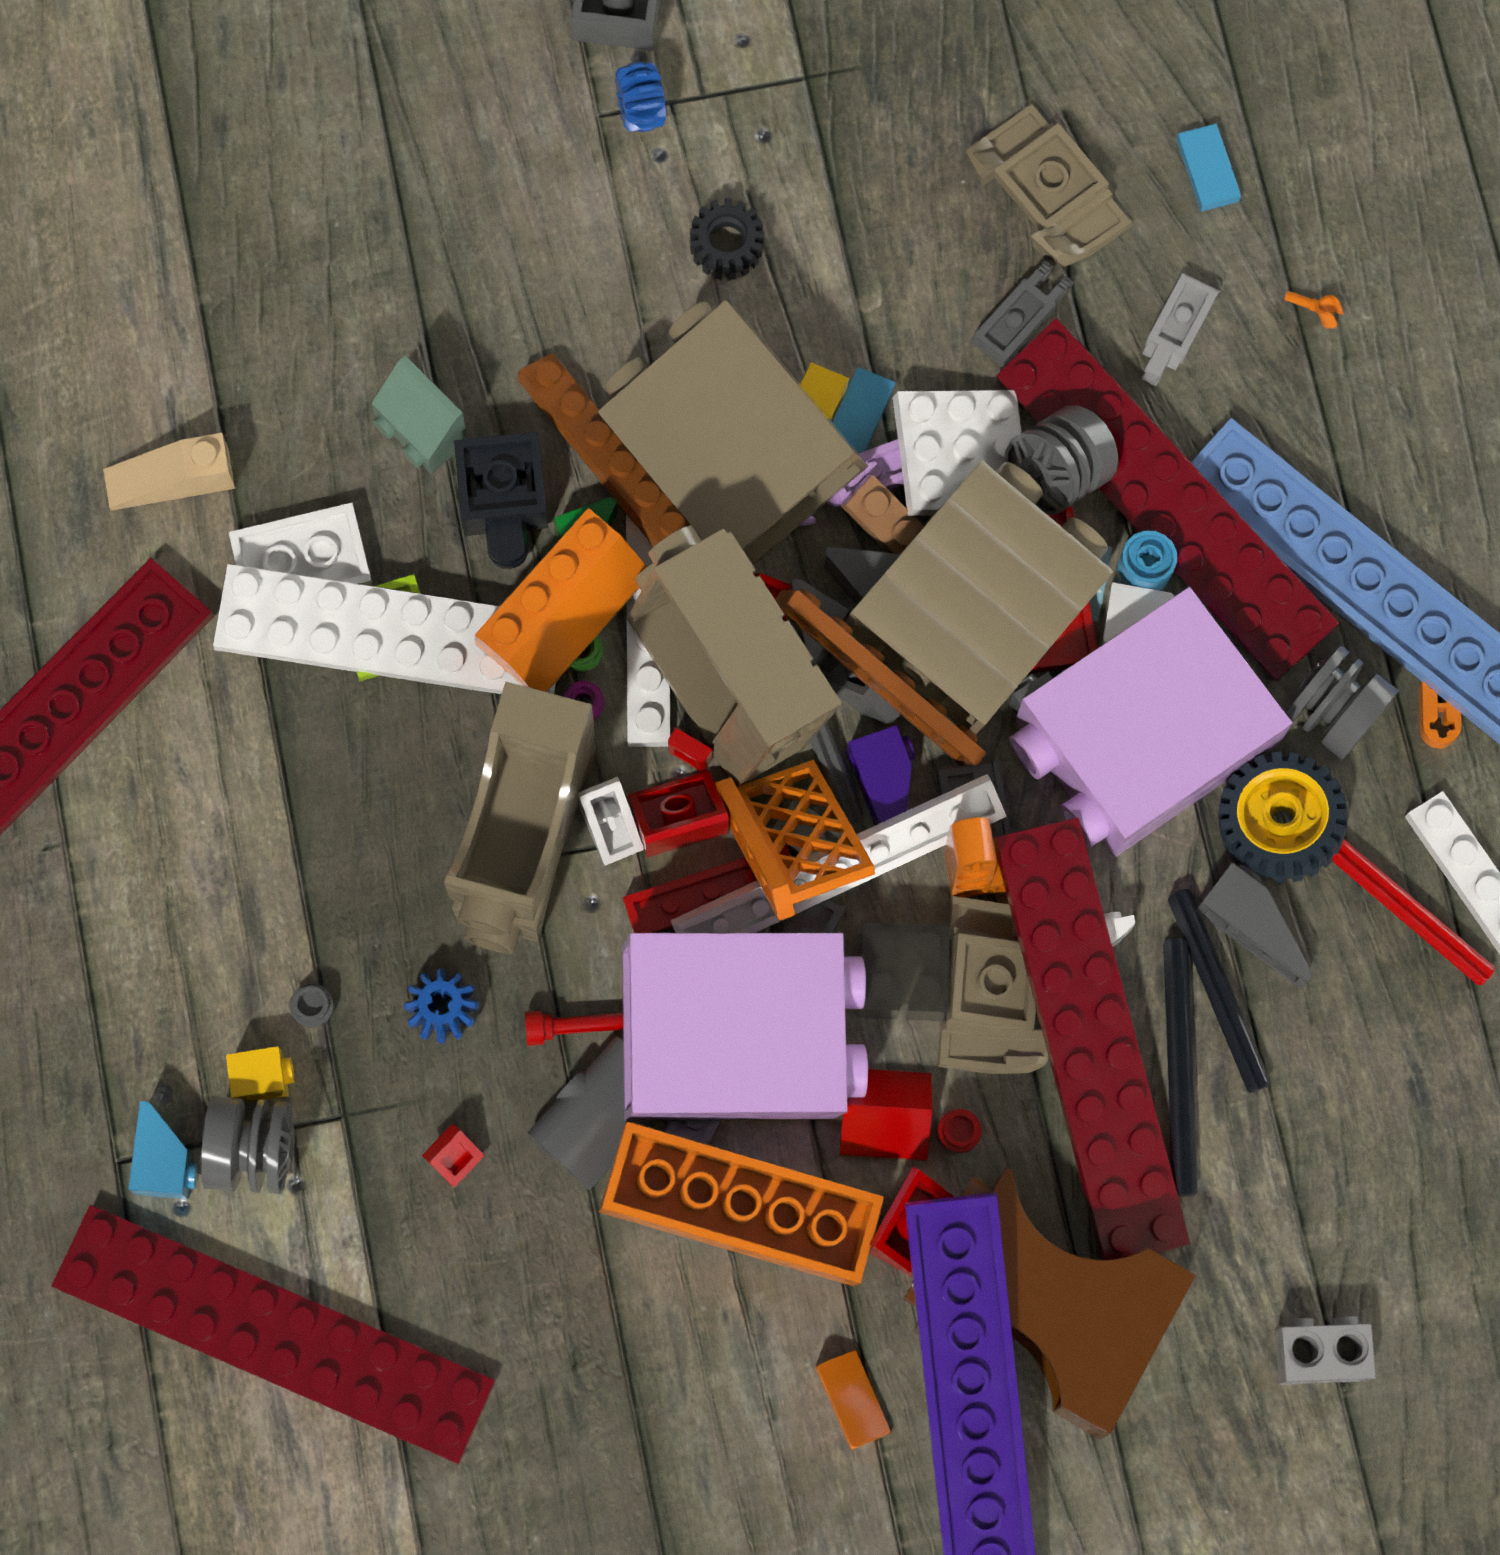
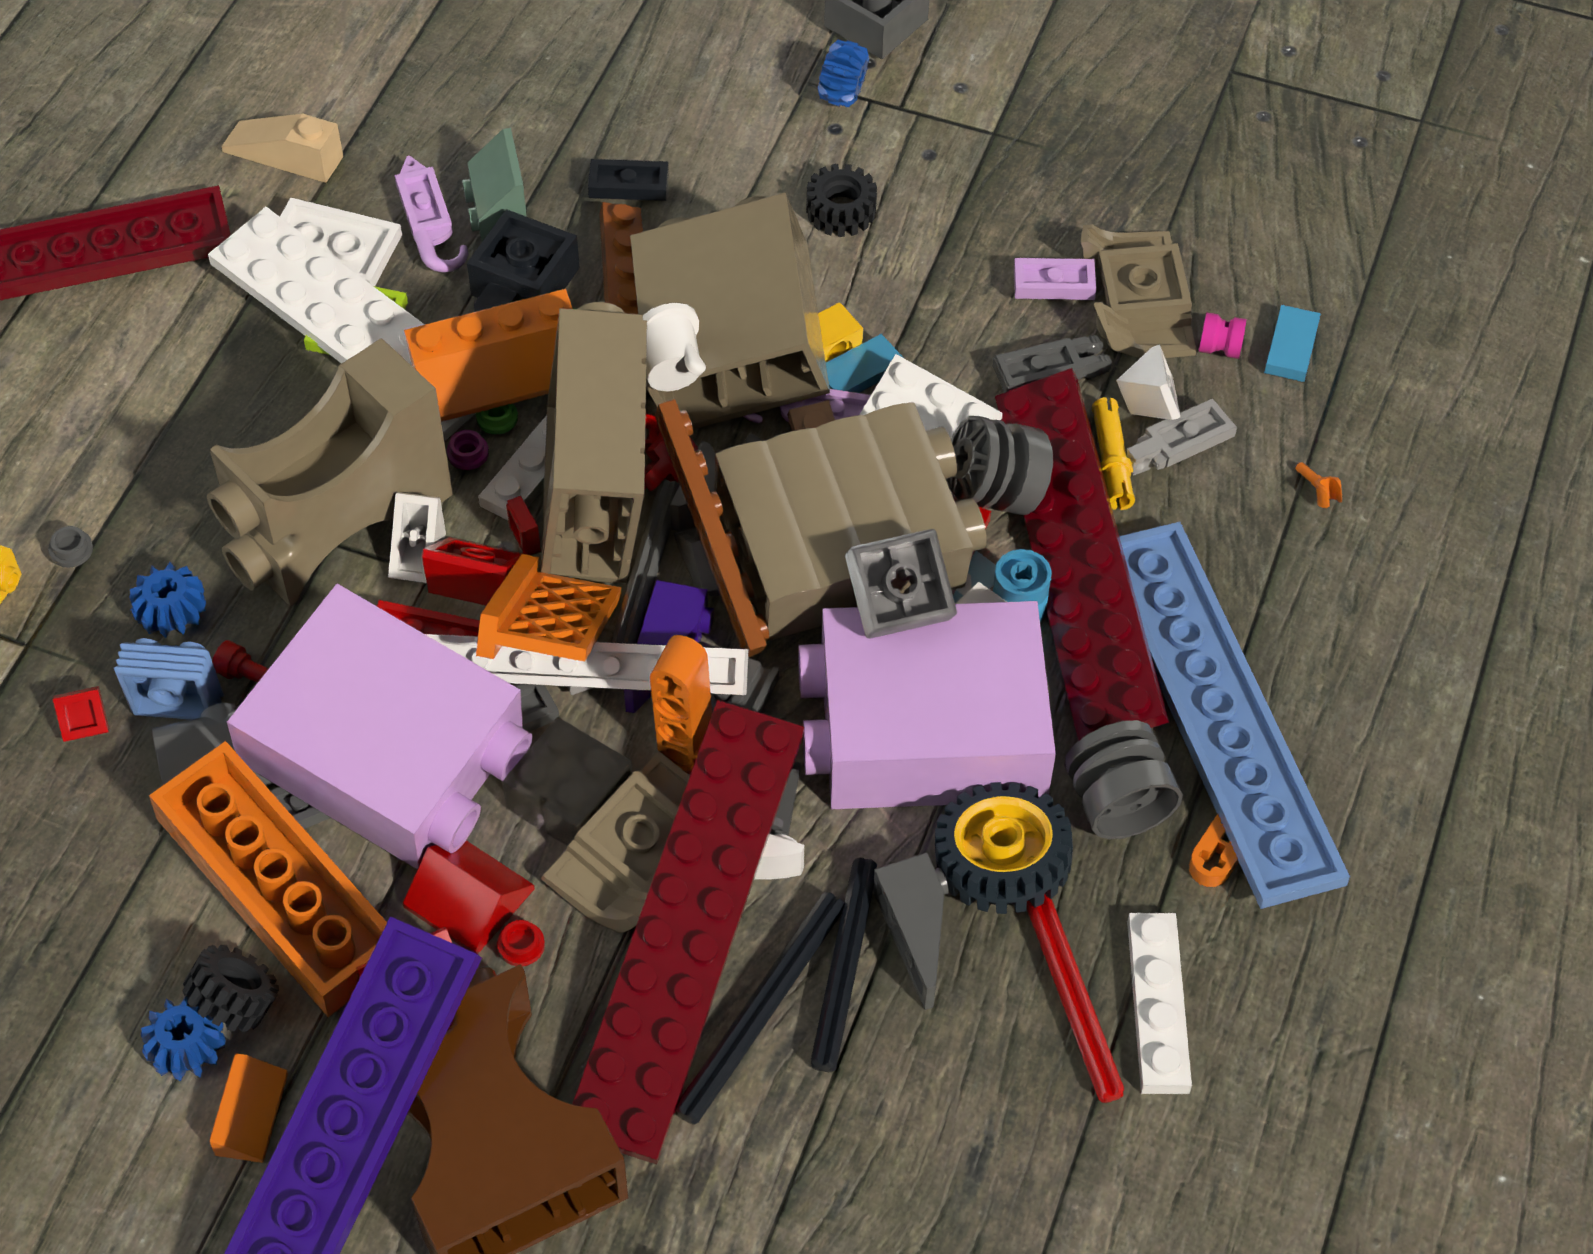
camera: 35 degrees right, 20 degrees down
none -> medium blue brick [114,638,224,719]
none -> blue gear [141,996,226,1081]
none -> black tyre [182,945,279,1032]
none -> lavender plate [394,156,468,273]
none -> black plate [588,159,669,201]
none -> white hat [643,303,706,392]
none -> flat silver brick [845,529,957,639]
none -> lavender plate [1013,258,1096,300]
none -> yellow pin [1092,397,1135,510]
none -> white slope [1116,344,1181,420]
none -> dark pink wheel [1199,312,1247,359]

